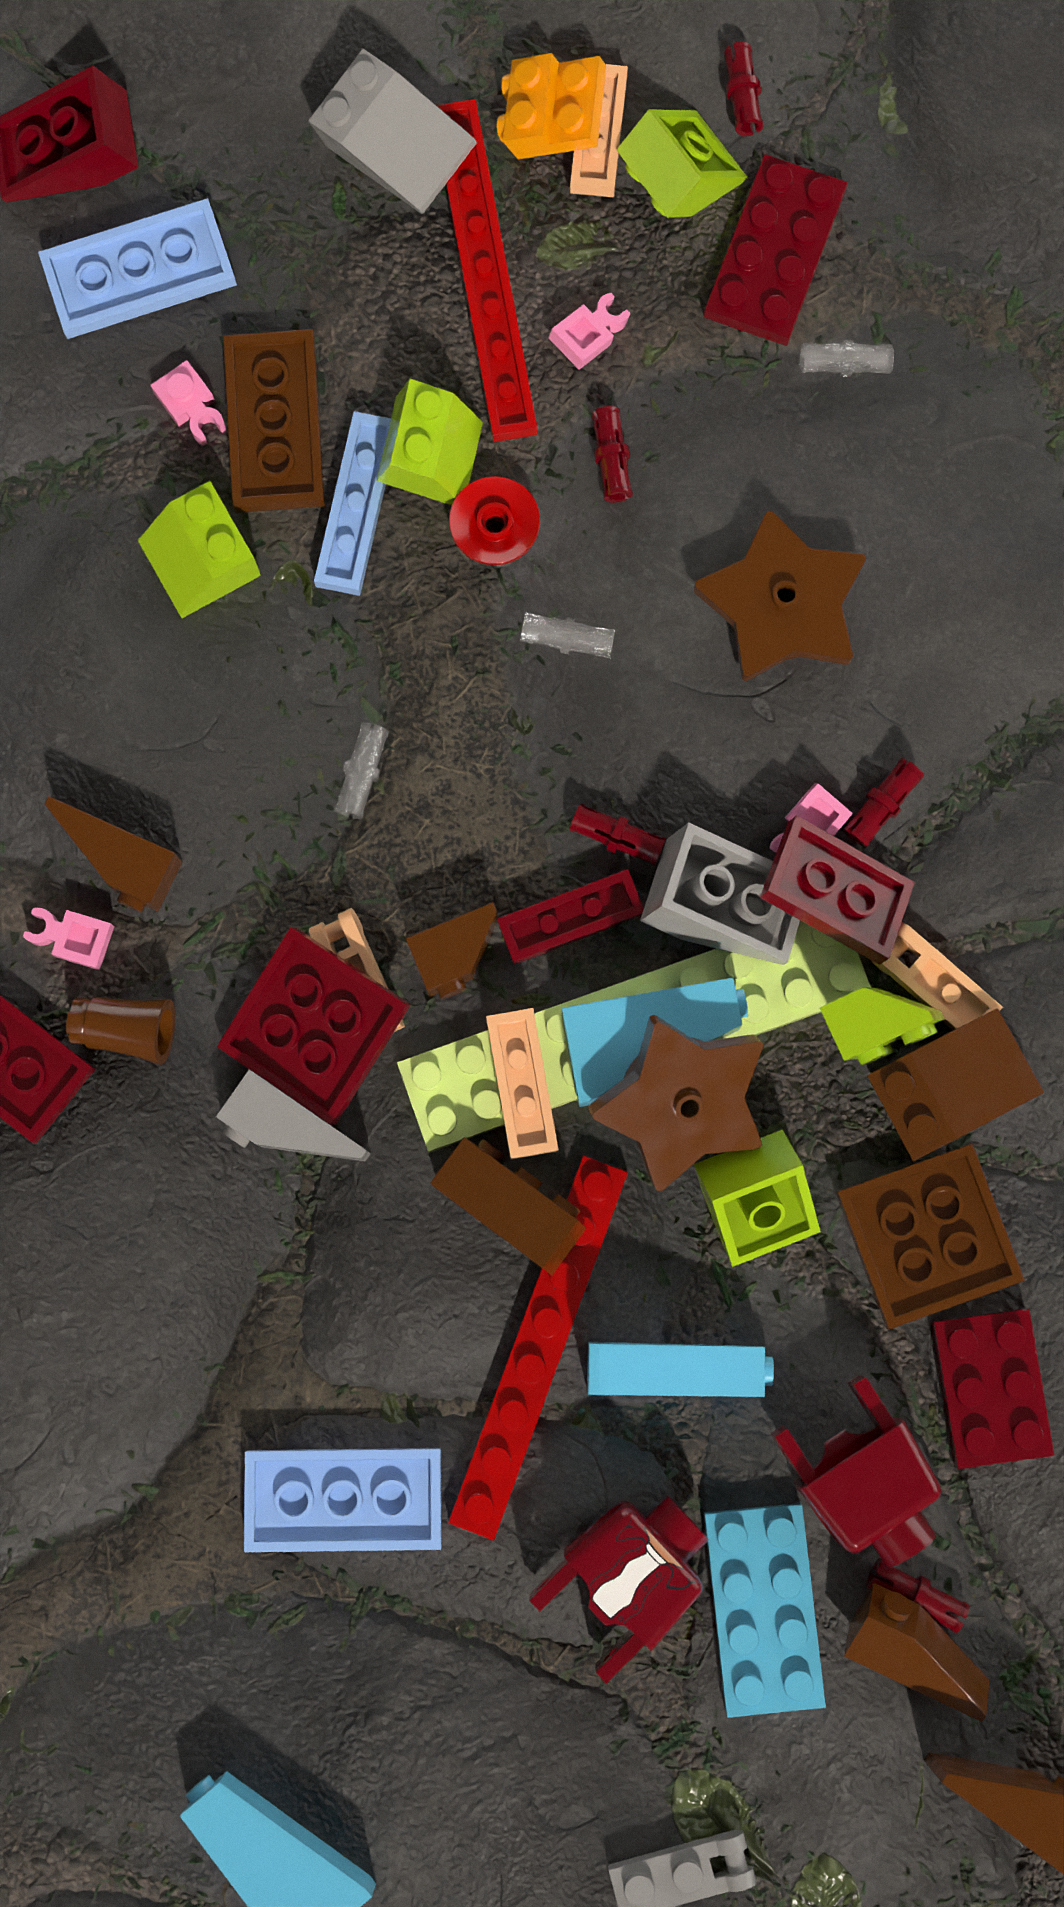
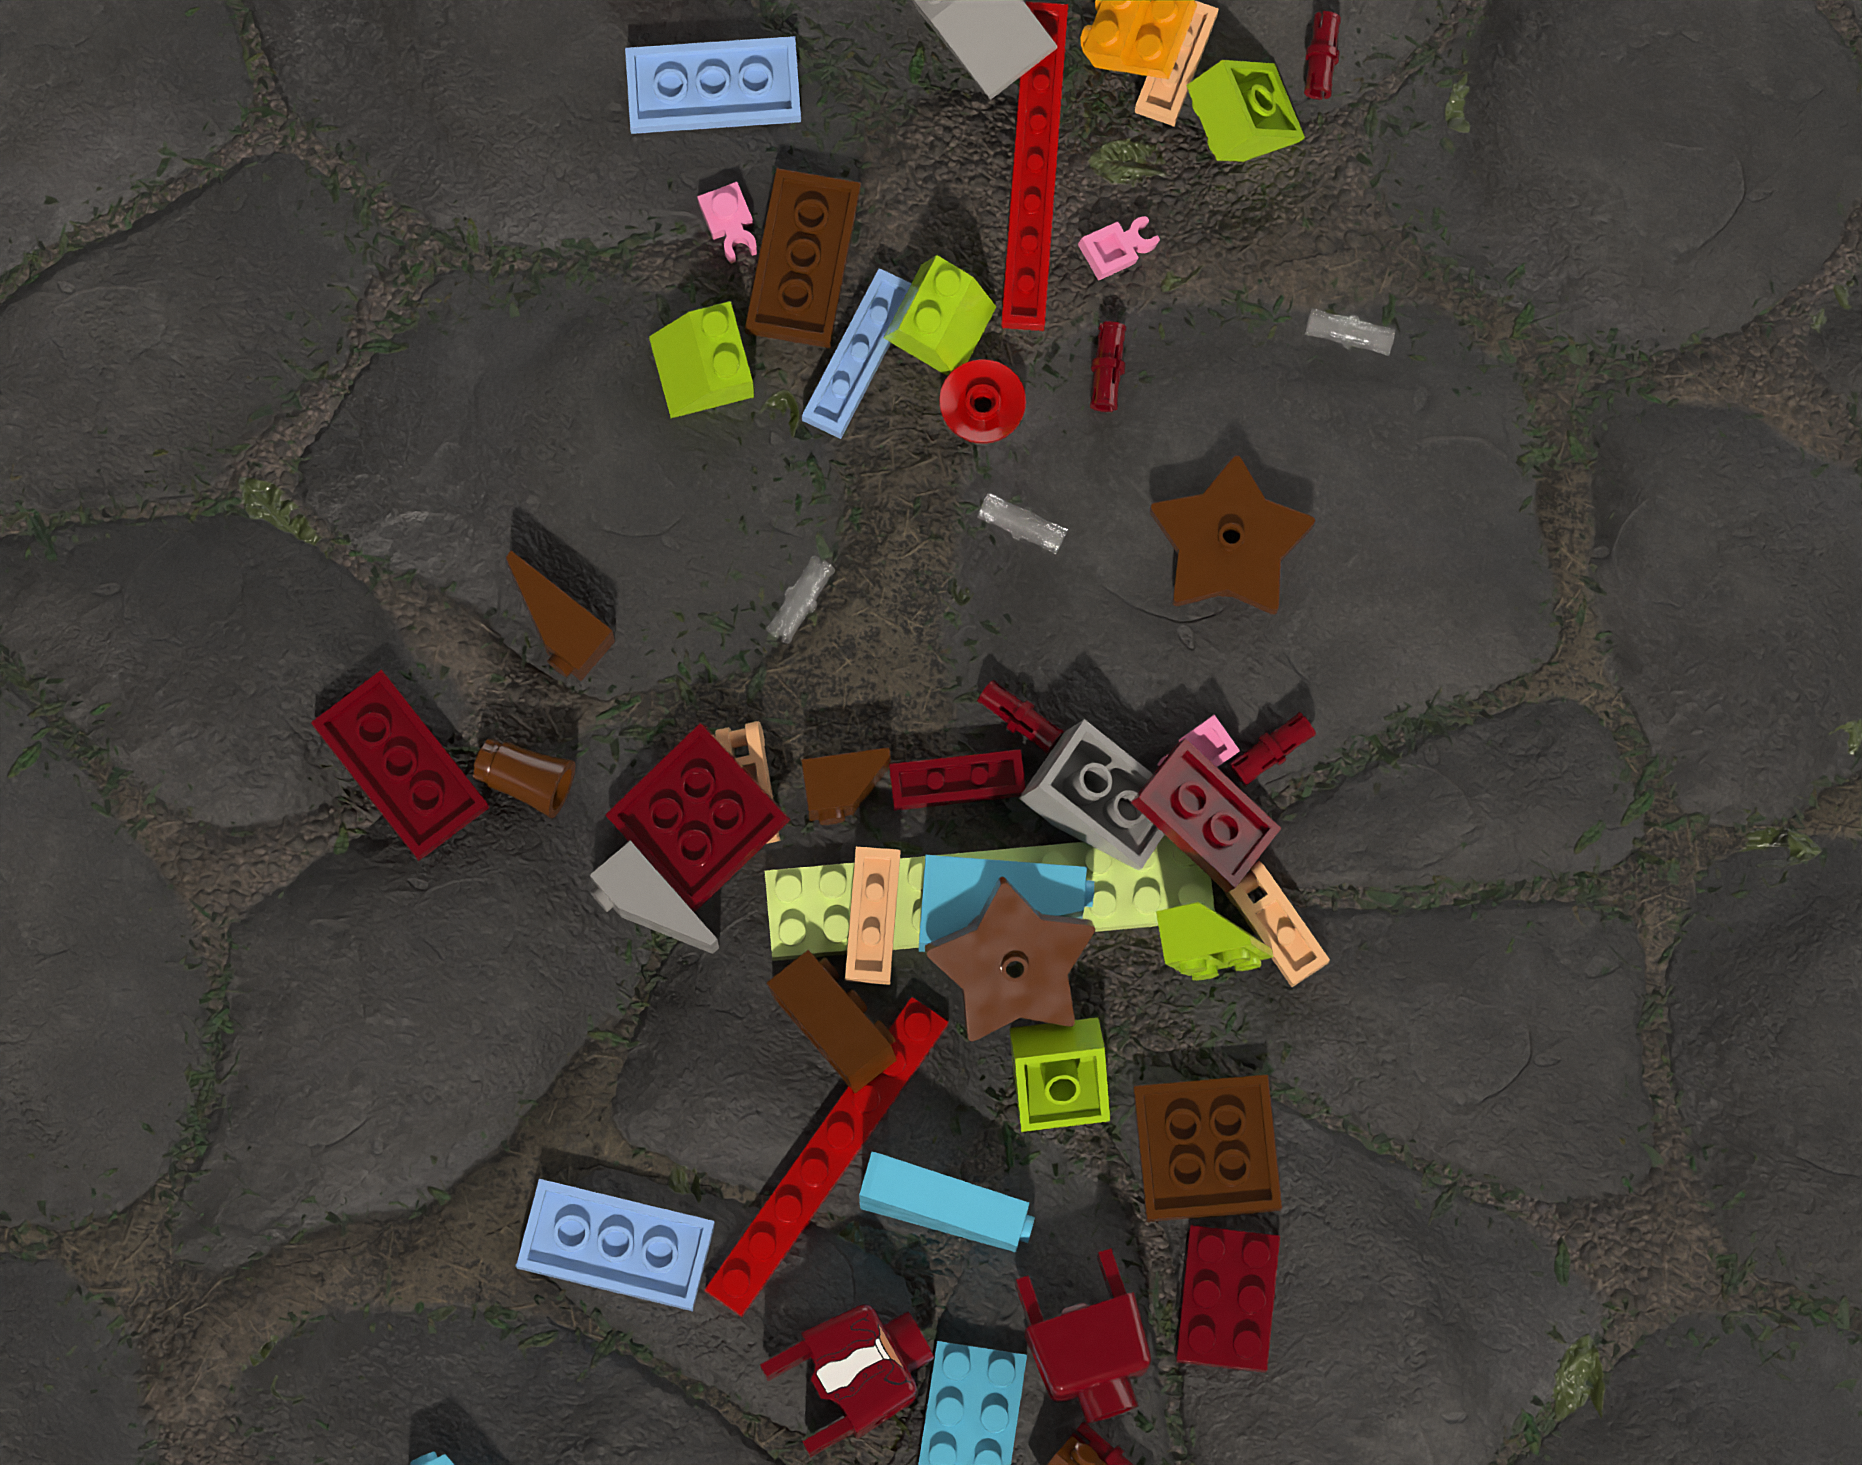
camera: 10 degrees right, 5 degrees down
bright pink plate [23,908,115,970] -> none
dark red plate [704,154,848,346] -> none
reddish brown slope [867,1008,1044,1161] -> none

